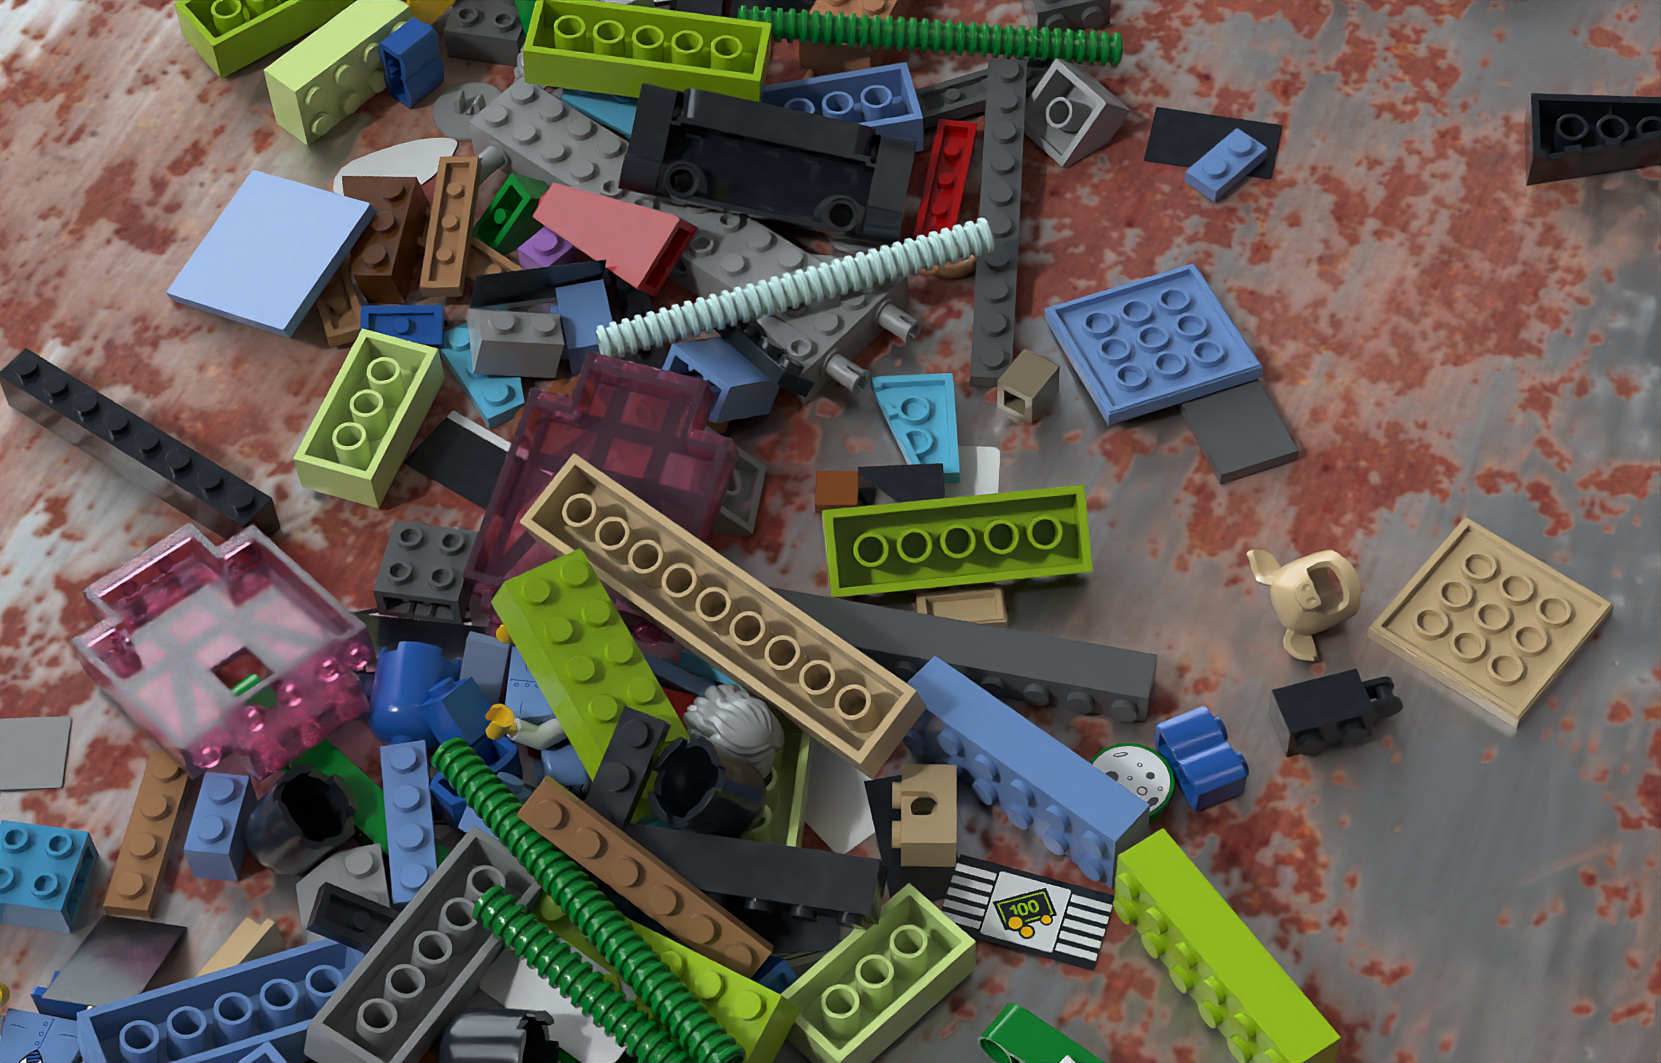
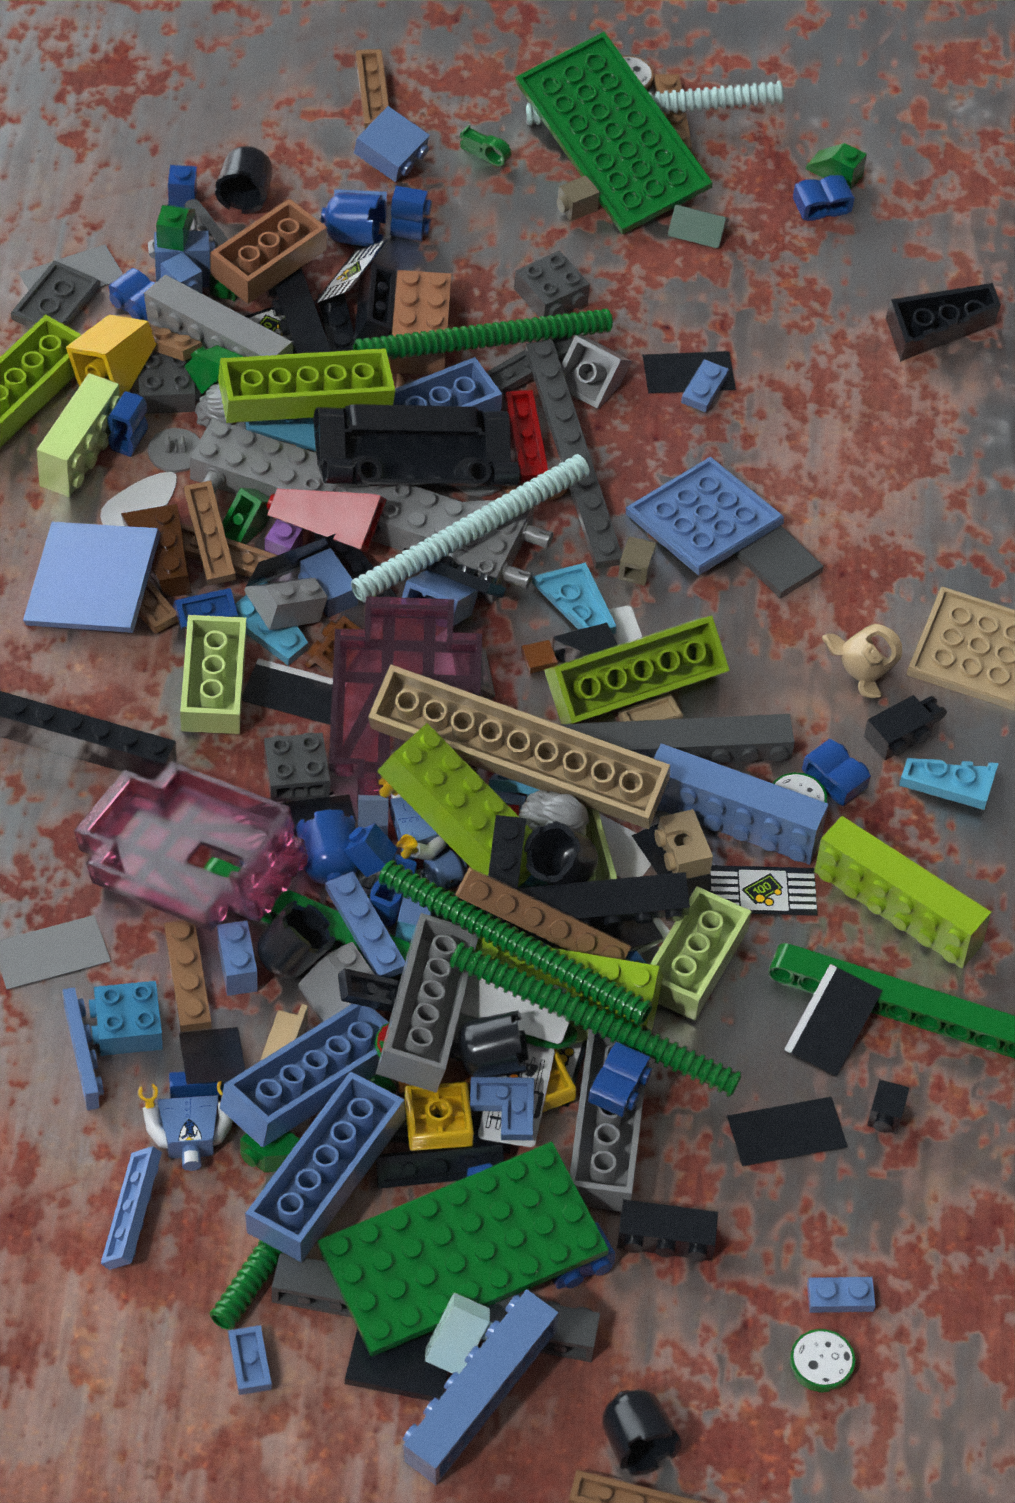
camera: 25 degrees left, 0 degrees up
none -> medium azure wing [899,758,999,810]

